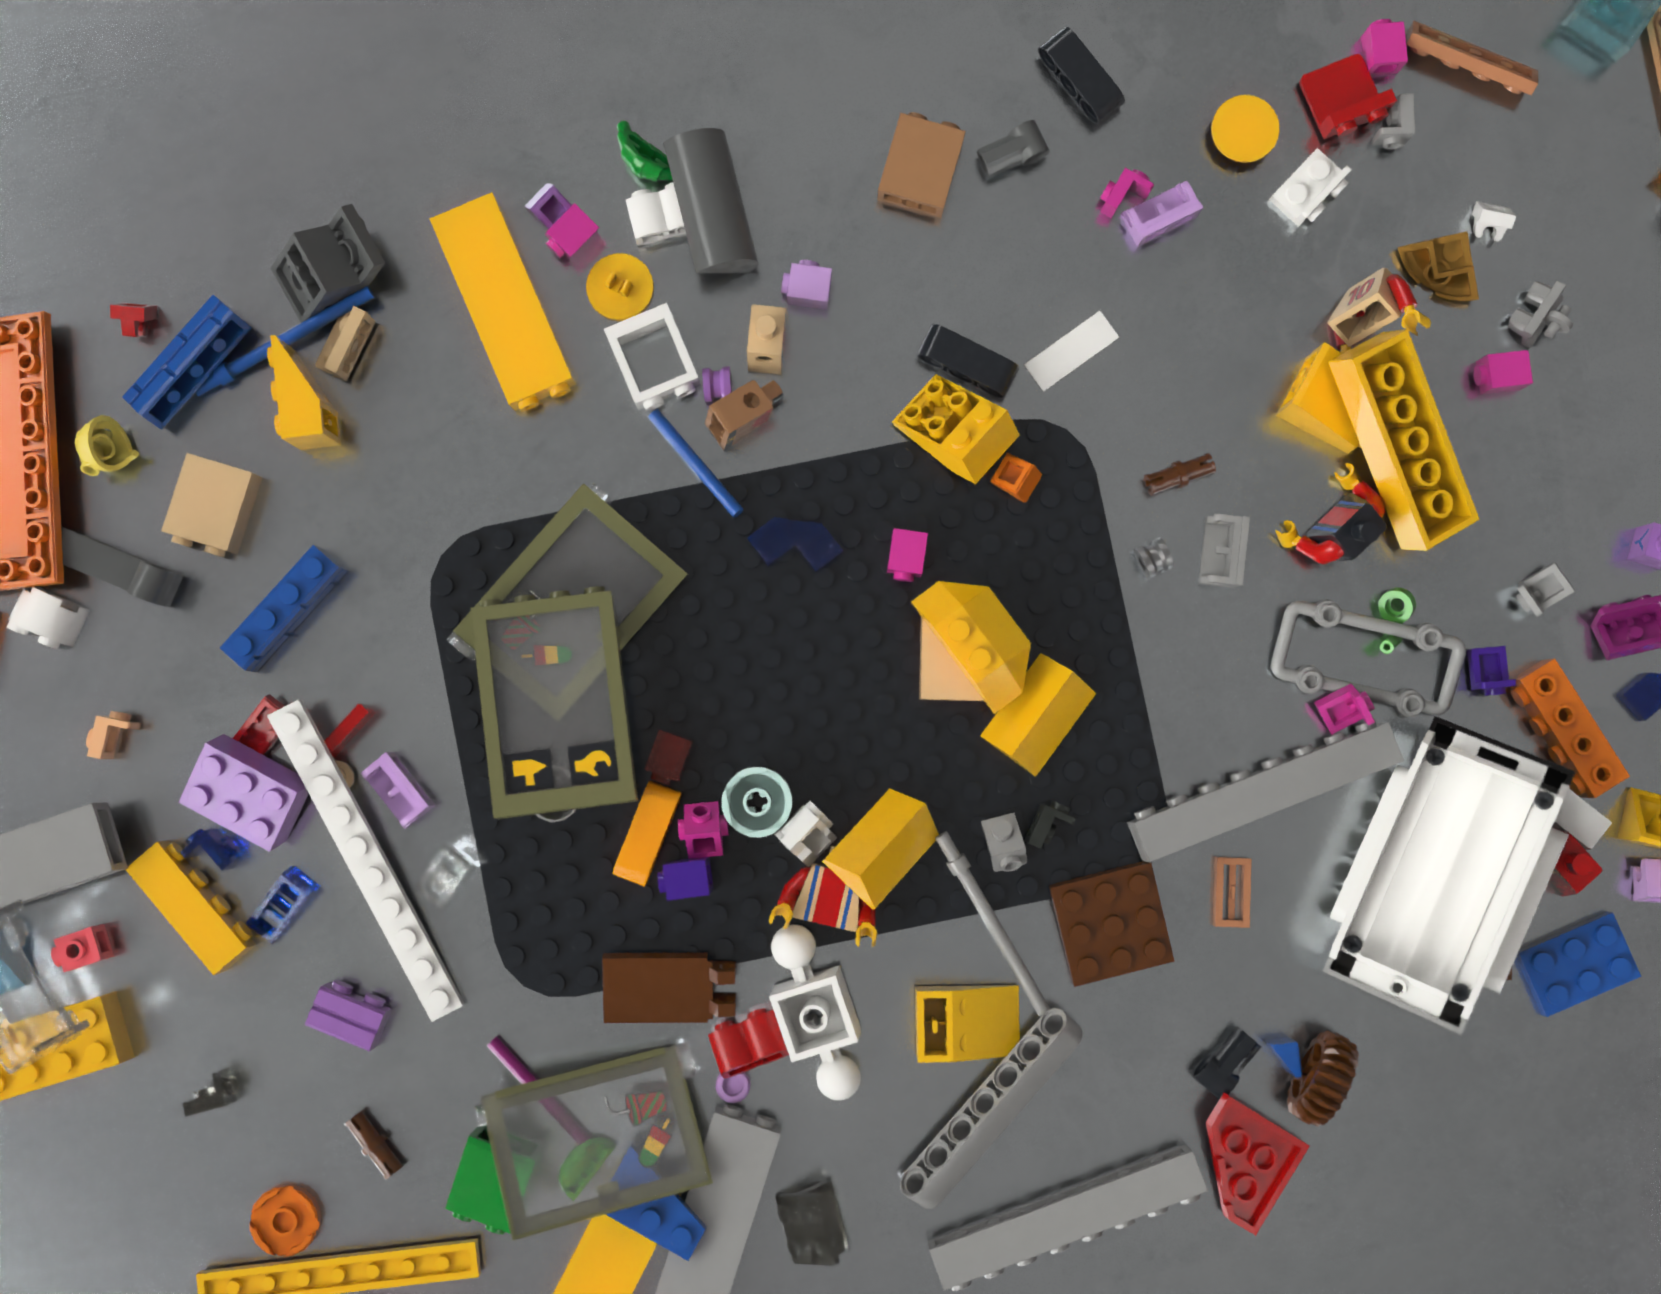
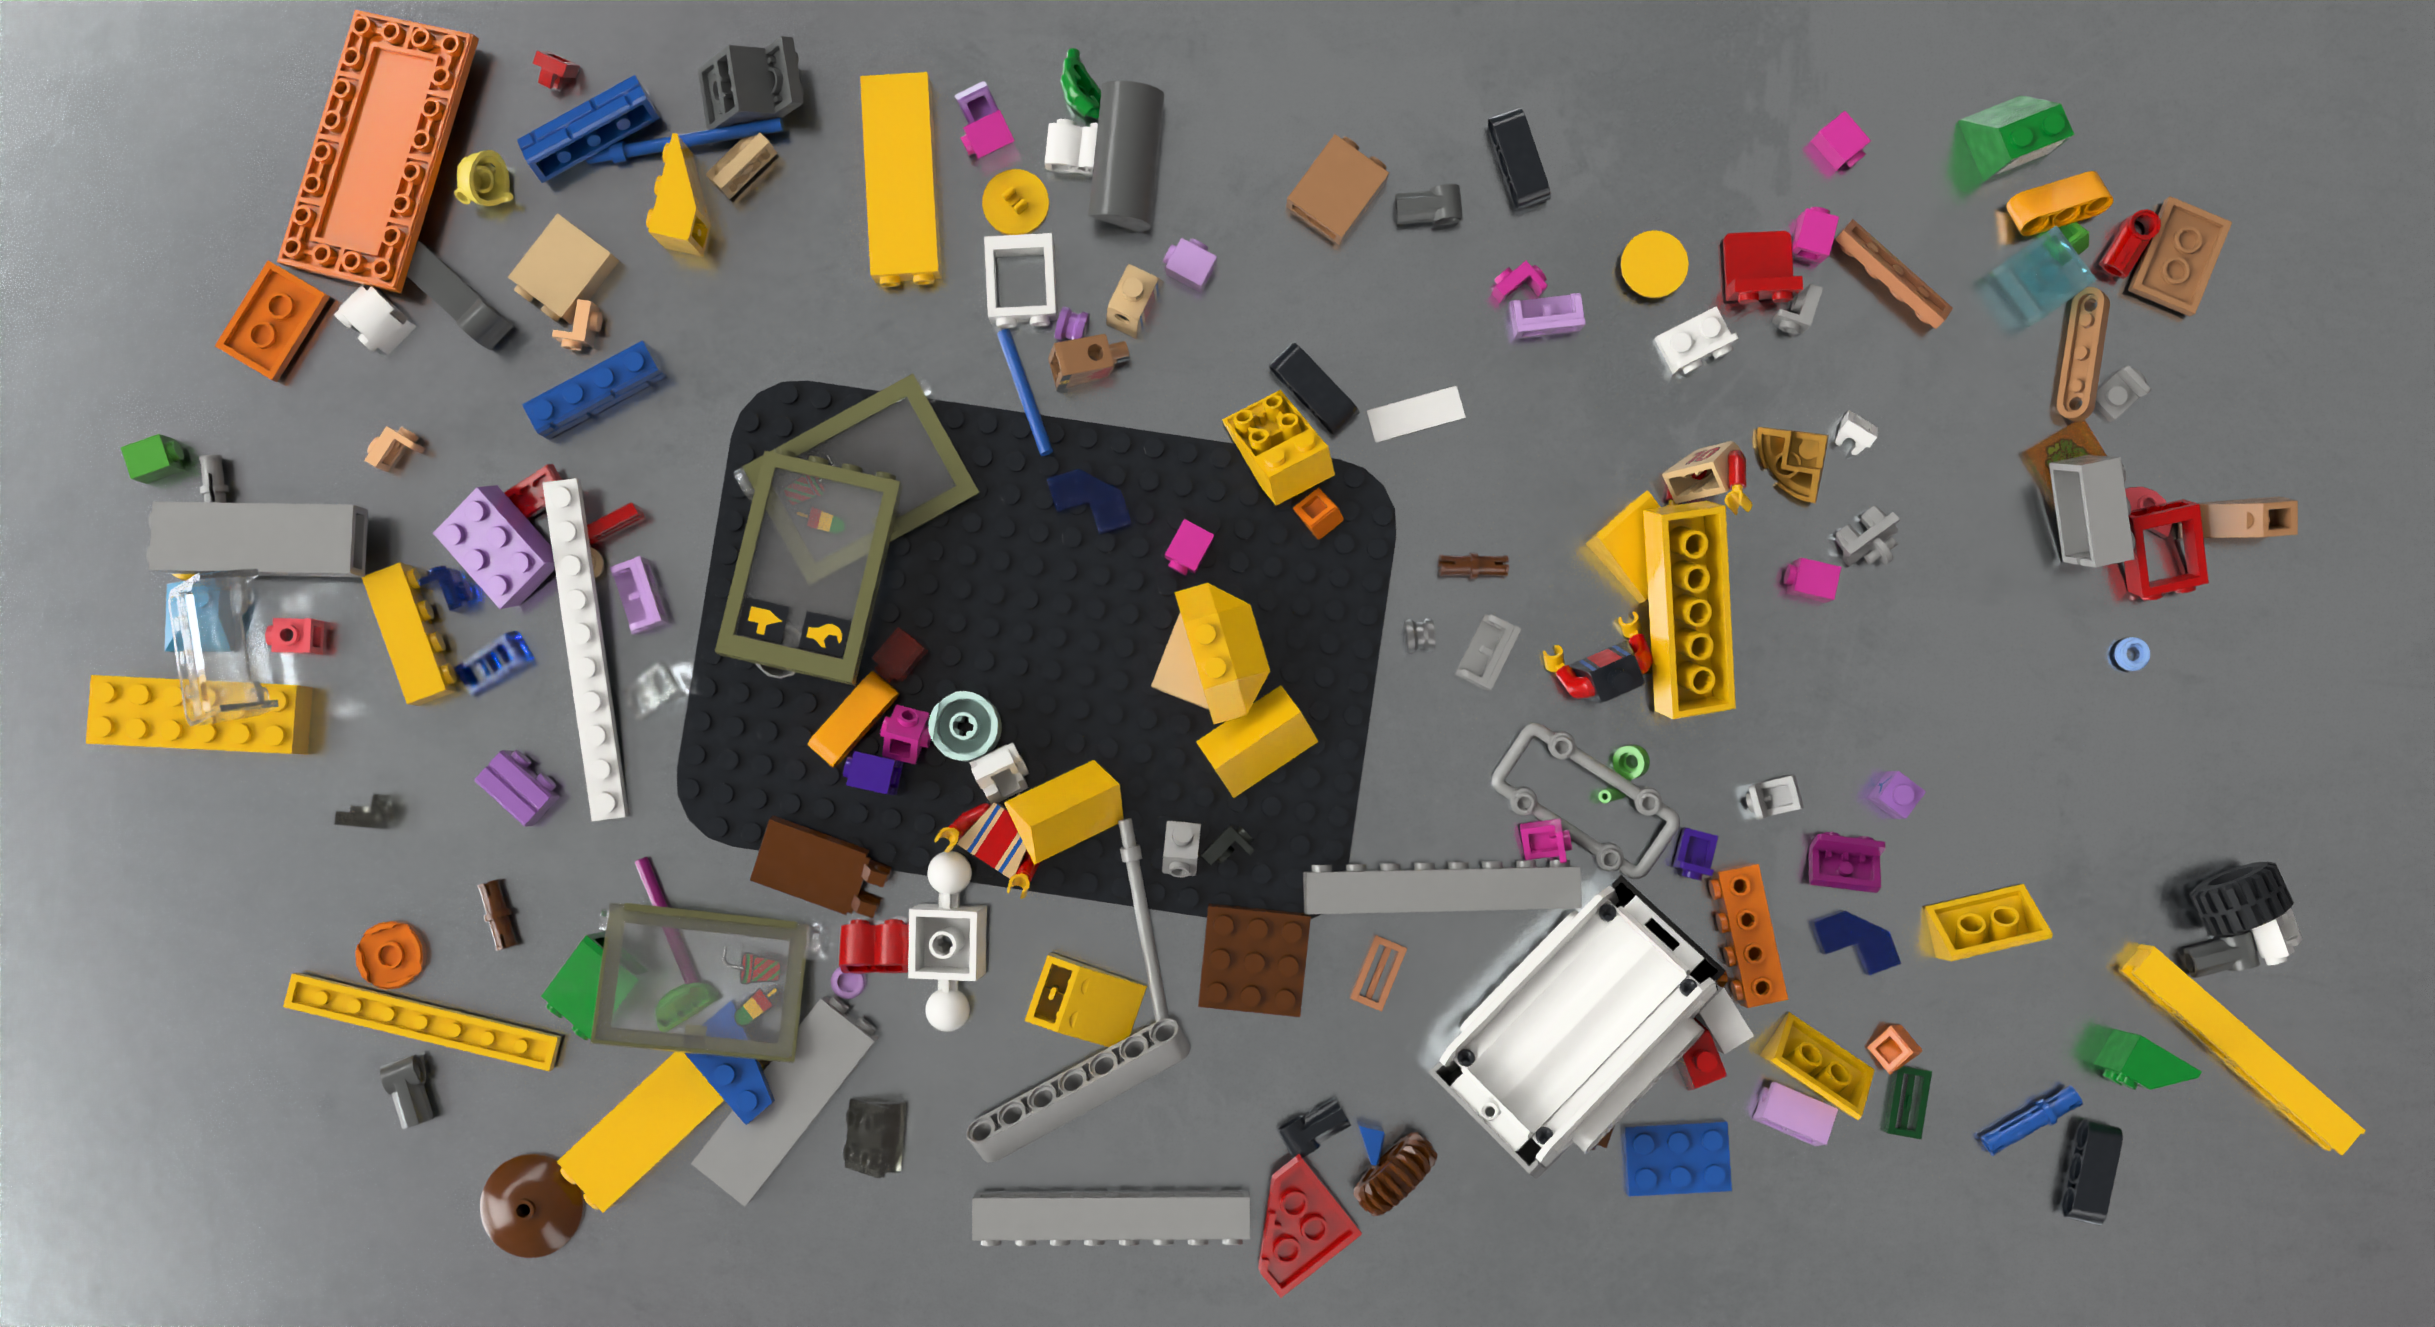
camera: 20 degrees right, 0 degrees up
none -> light nougat bracket [552,299,603,351]

